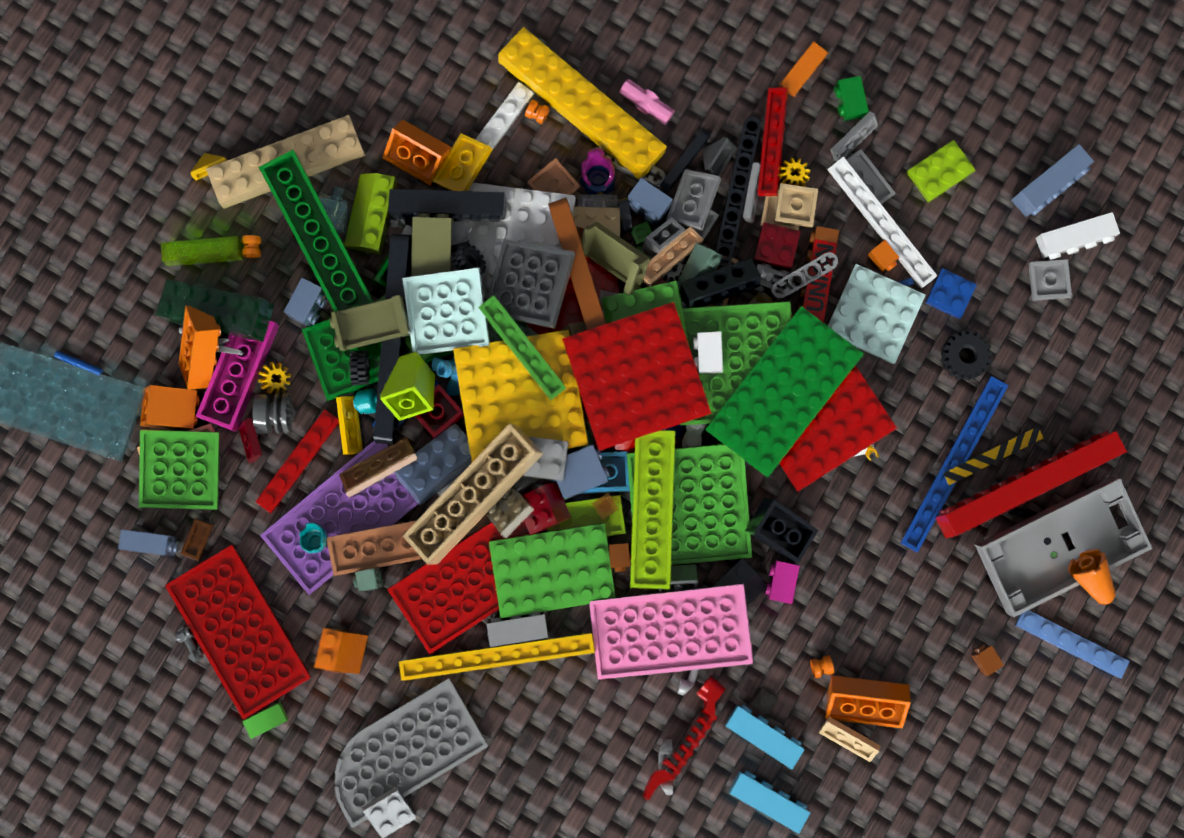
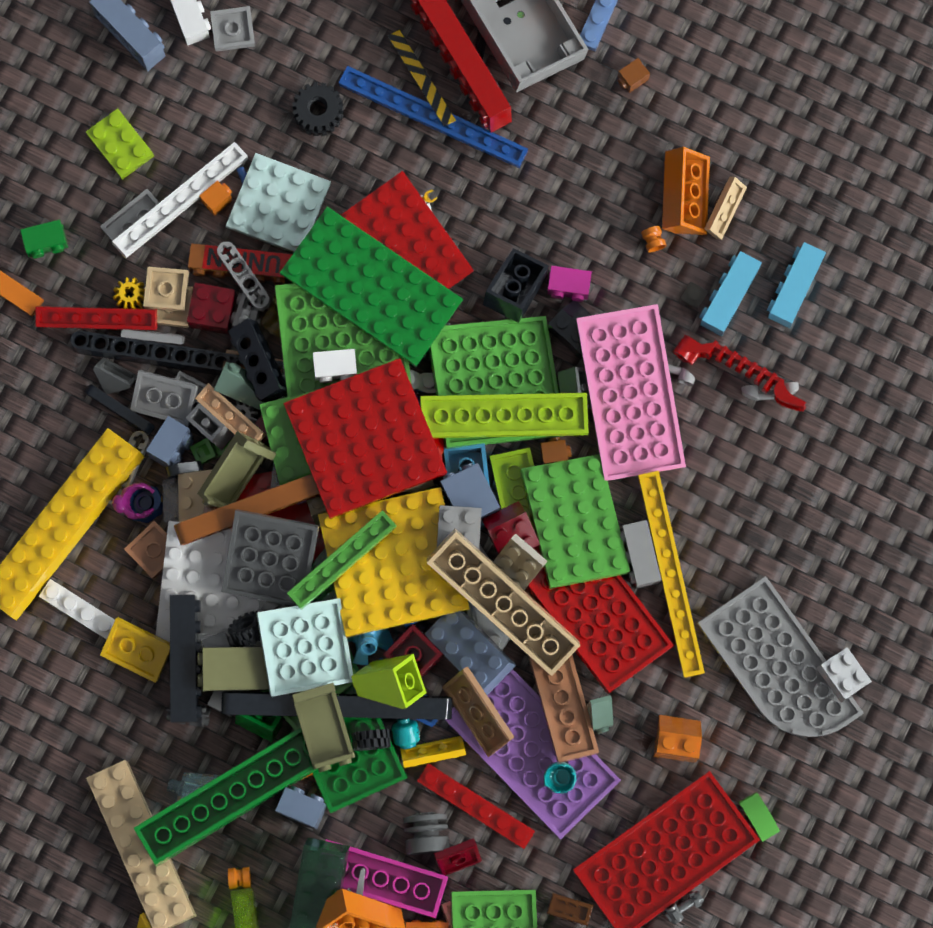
camera: 90 degrees left, 5 degrees down
yellow gear [258,362,291,394] -> none
lime slope [344,173,398,255] -> none
orange slope [382,120,451,186] -> none
orange wheel [525,99,550,124] -> none
clear orange plate [592,493,619,520] -> none
bright pink piece [619,79,674,125] -> none
light grey tile [831,111,878,162] -> none
blue plate [925,268,977,319] -> none

